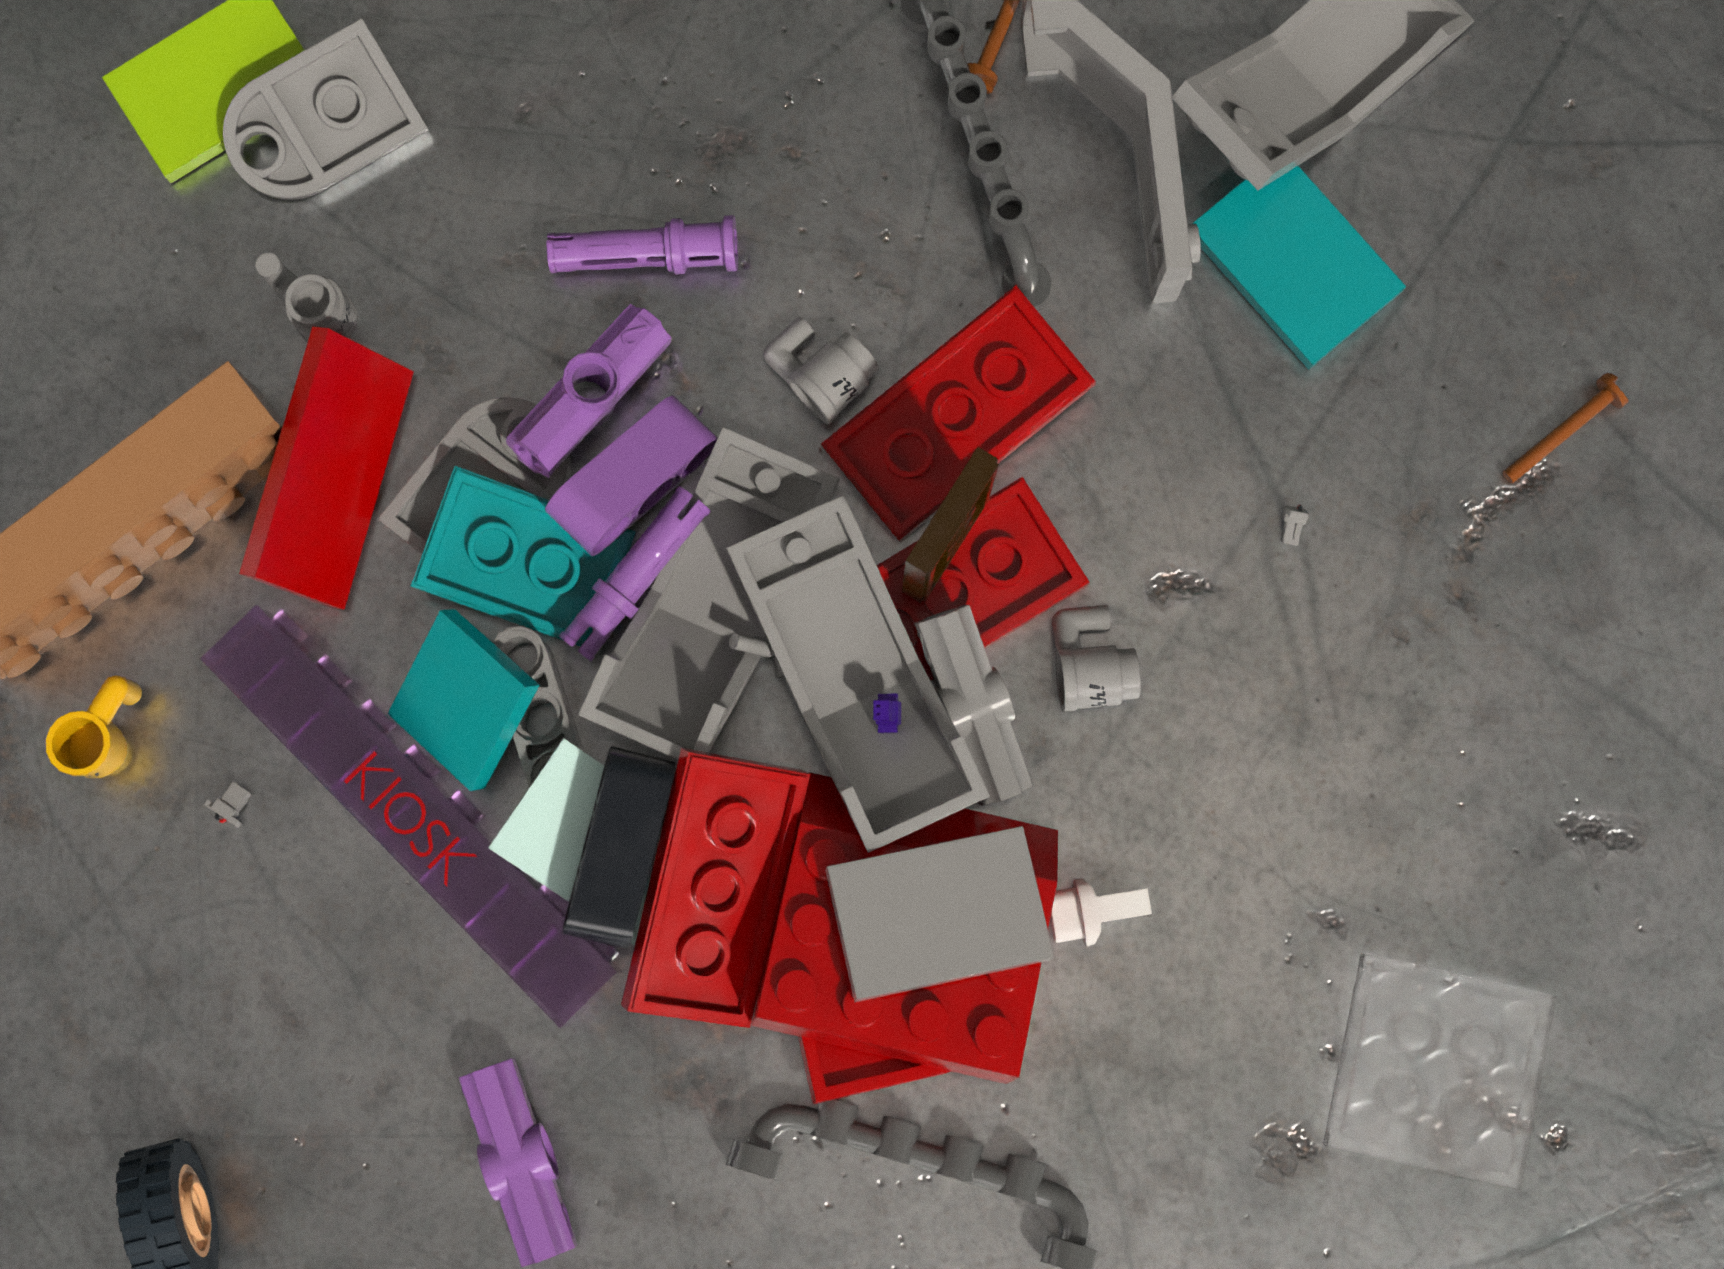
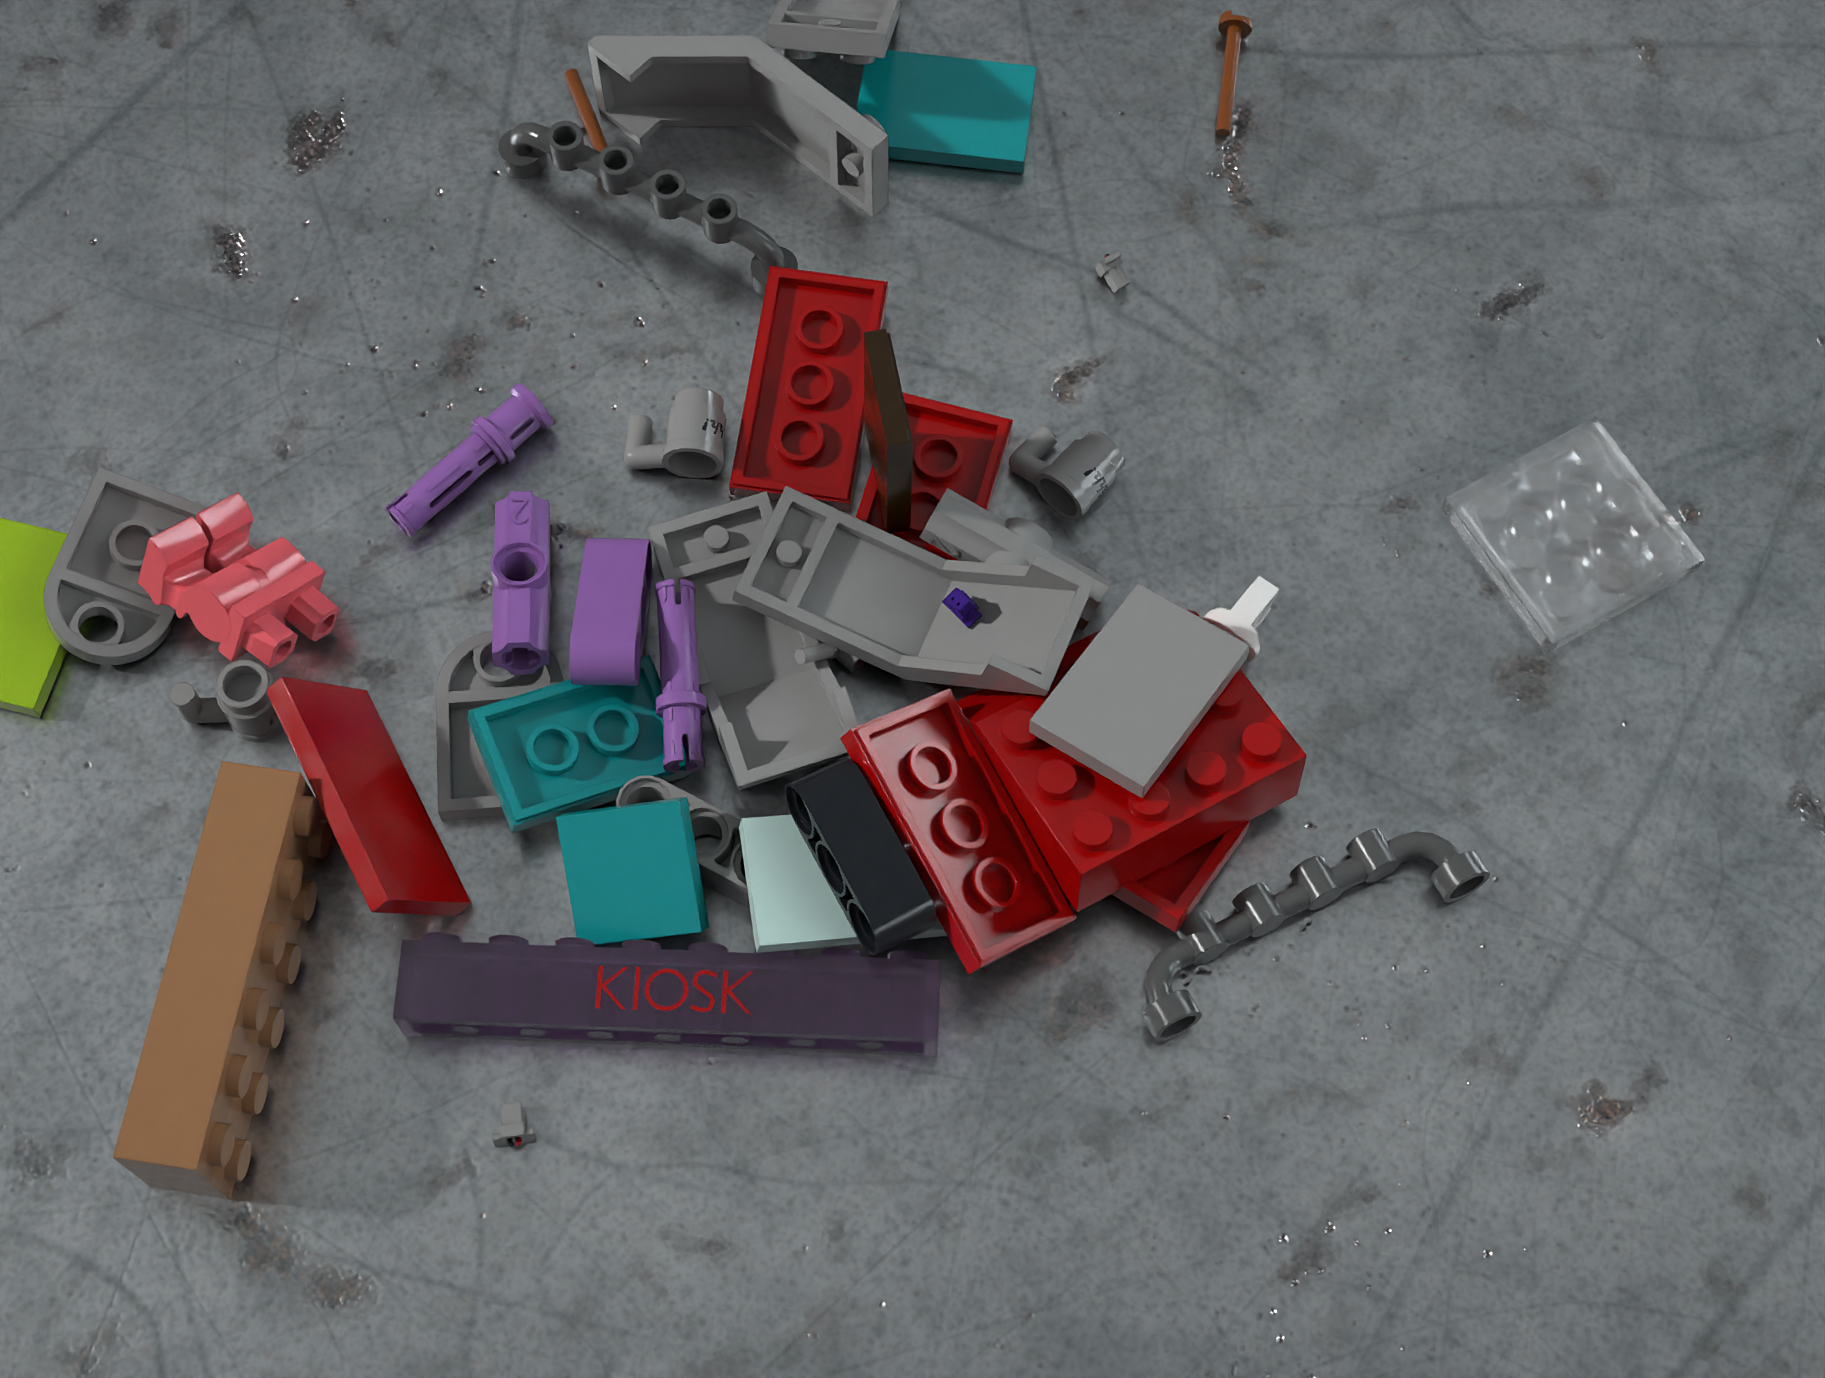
camera: 45 degrees left, 15 degrees down
yellow piece [46,675,142,778] -> none
medium lavender piece [459,1058,578,1267] -> none
none -> coral hips [138,492,339,669]

